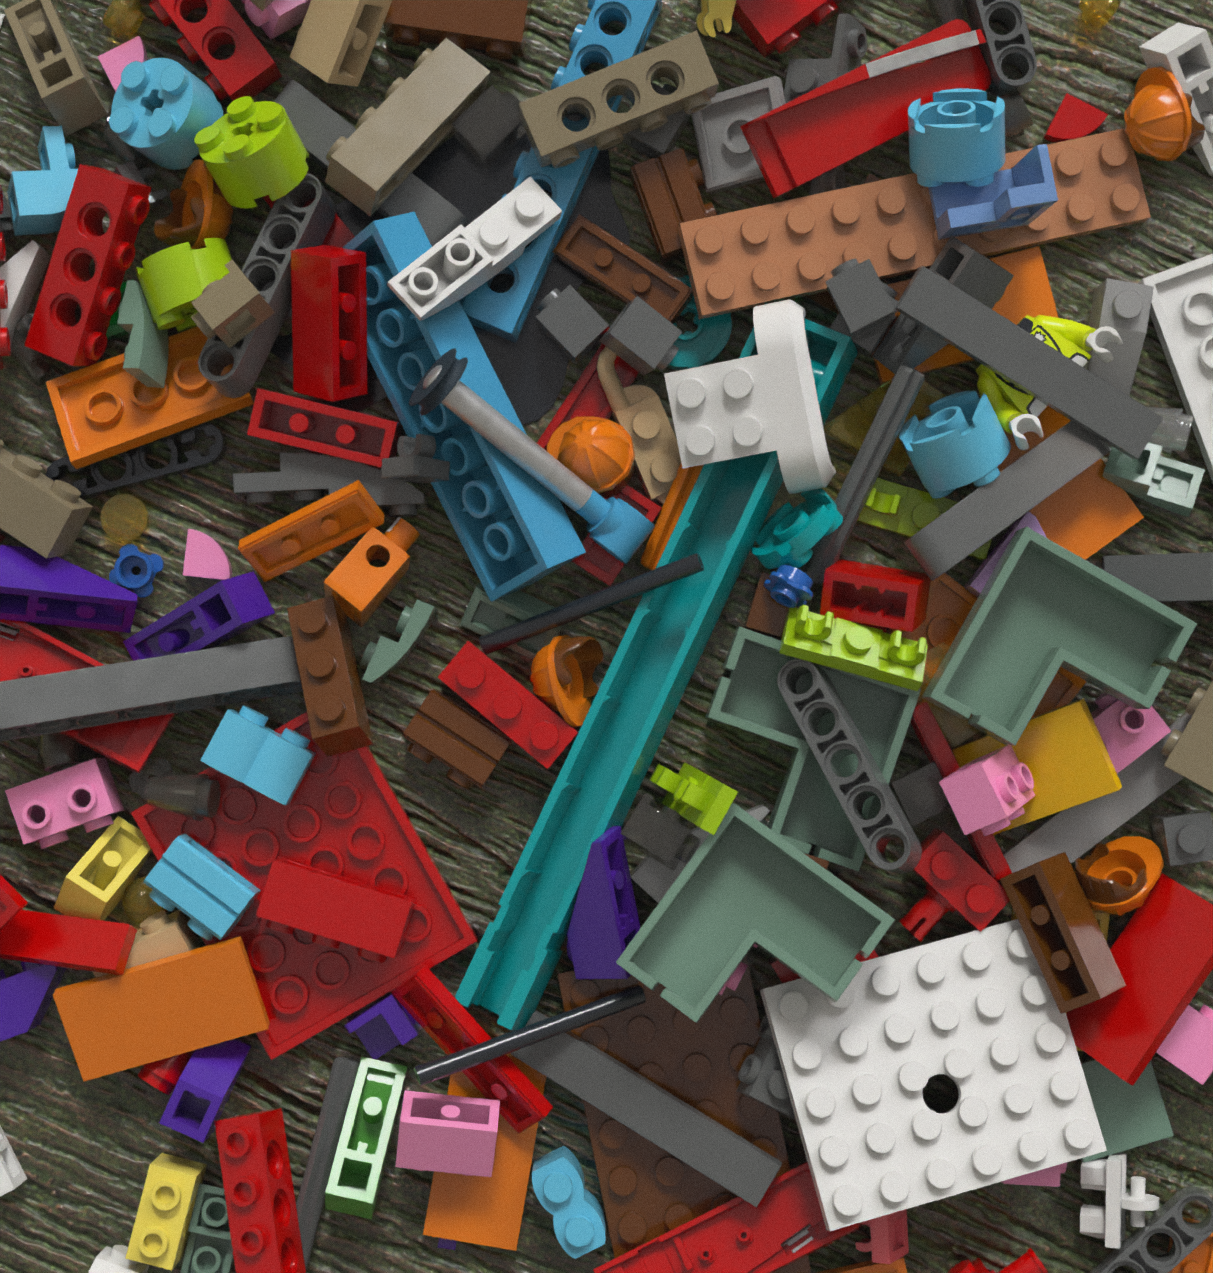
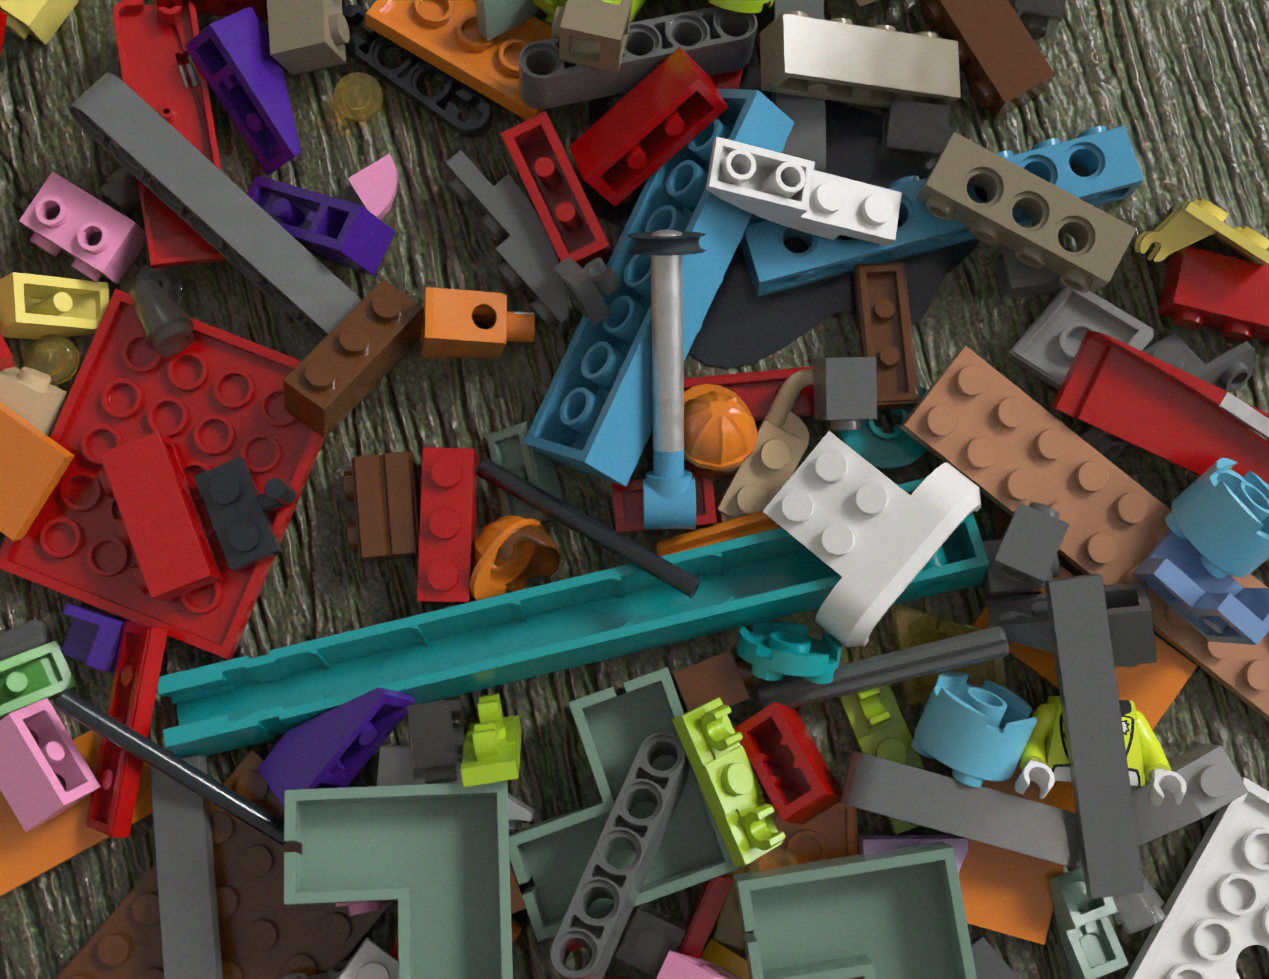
camera: 50 degrees right, 5 degrees down
blue plate [109,544,164,598] -> none
medium azure brick [144,834,261,940] -> none
medium azure brick [200,705,316,805] -> none
orange tile [238,480,385,582] -> none
sand green slope [359,599,438,684] -> none
medium azure brick [532,1146,606,1259] -> none
dark grey brick [536,285,609,365] -> none
reddish brown brick [630,148,717,263] -> none
blue plate [763,565,814,608] -> none
none -> black plate [194,457,296,572]

